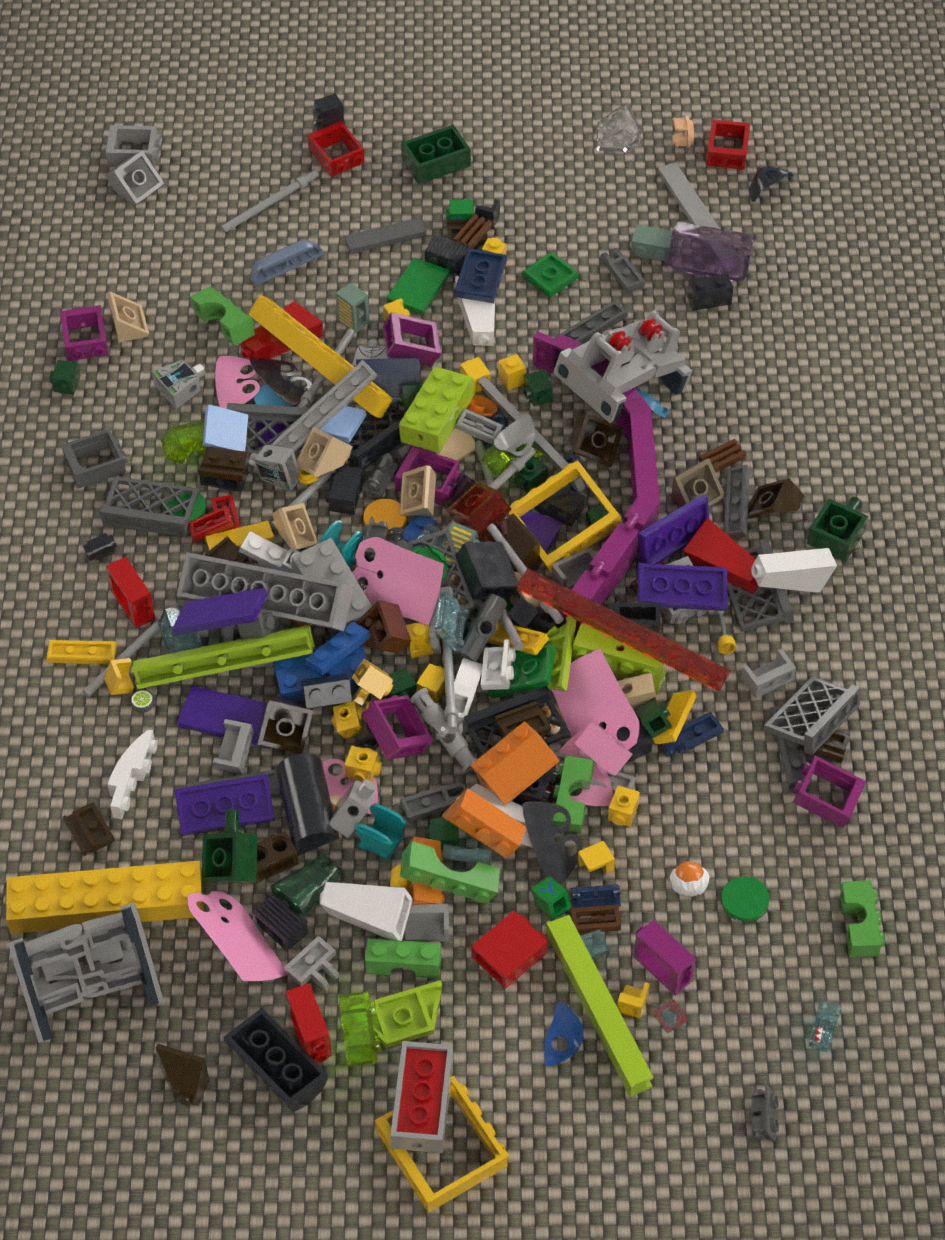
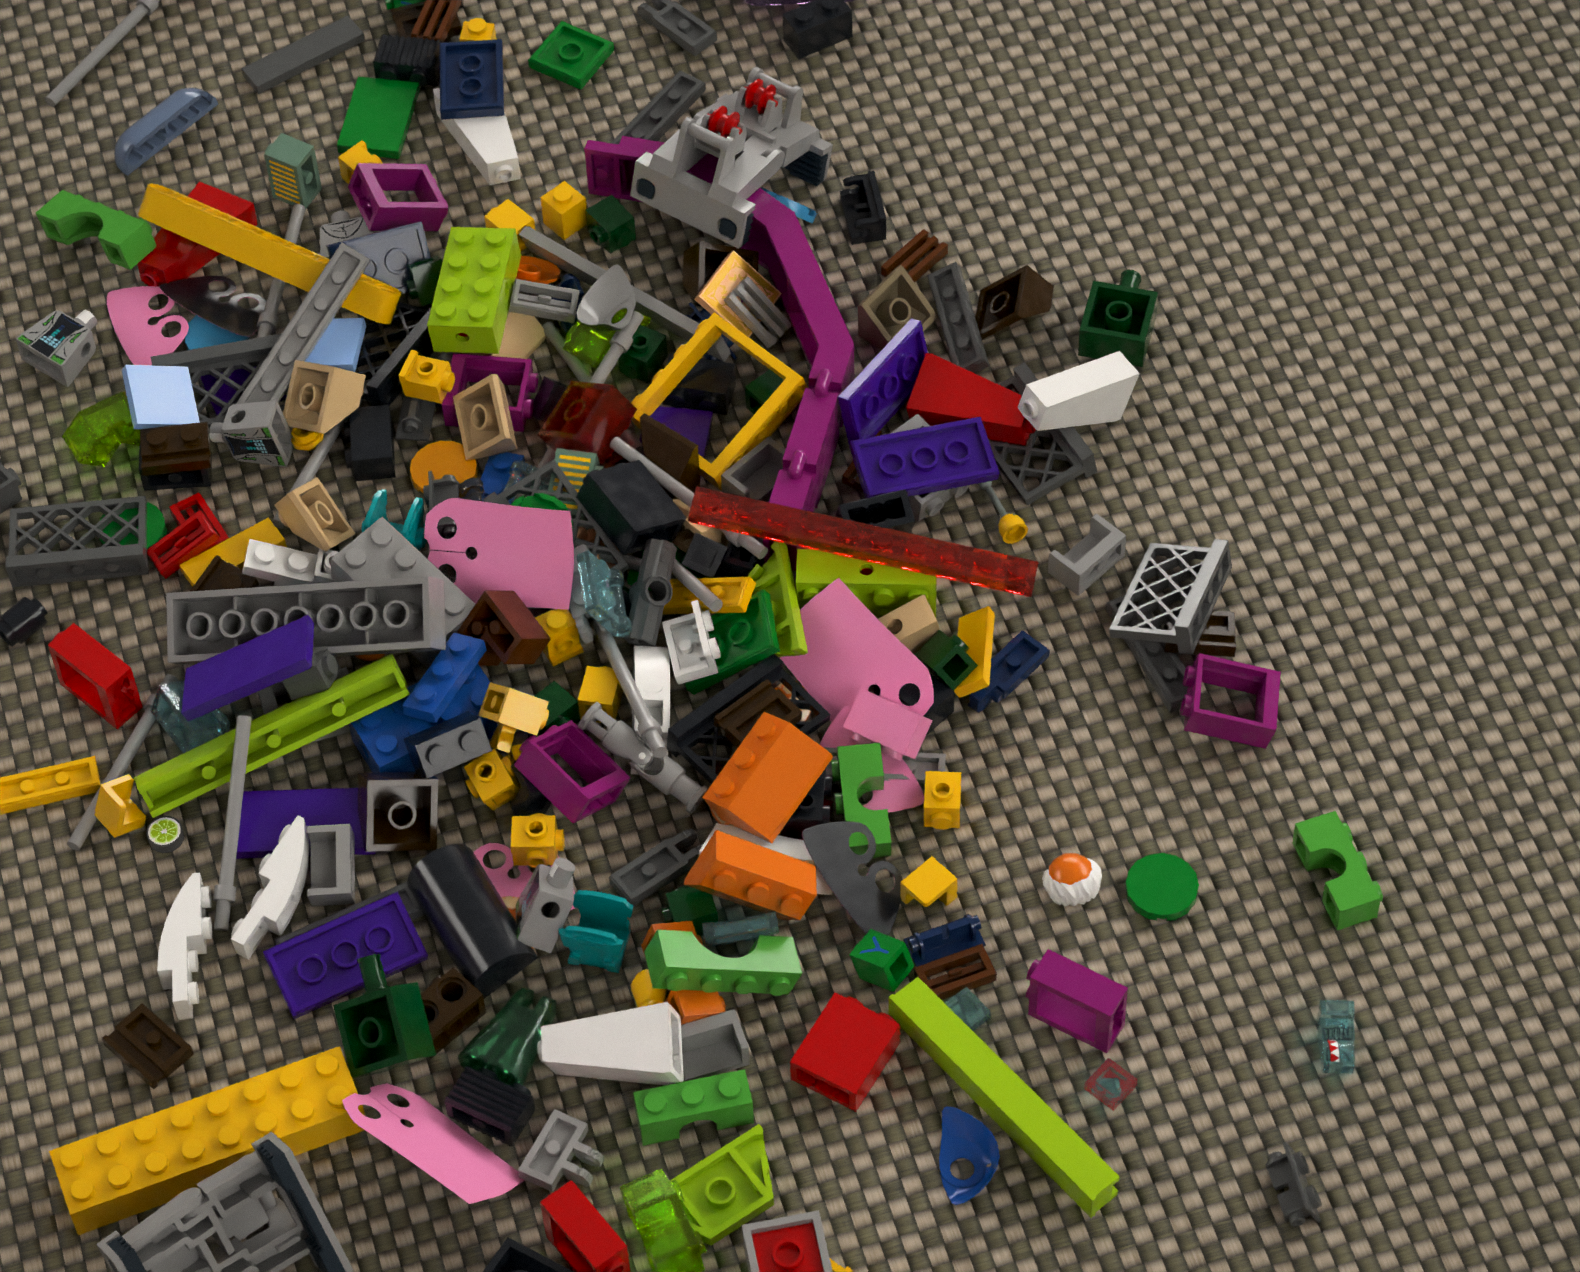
camera: 15 degrees left, 0 degrees up
yellow panel [617,982,650,1019] -> none
none -> light grey bar [213,715,252,931]
none -> white slope [231,815,310,960]
none -> yellow brick [399,350,455,404]
none -> tile [694,250,782,337]
none -> light grey tile [724,277,792,348]
none -> black hinge [840,171,886,245]

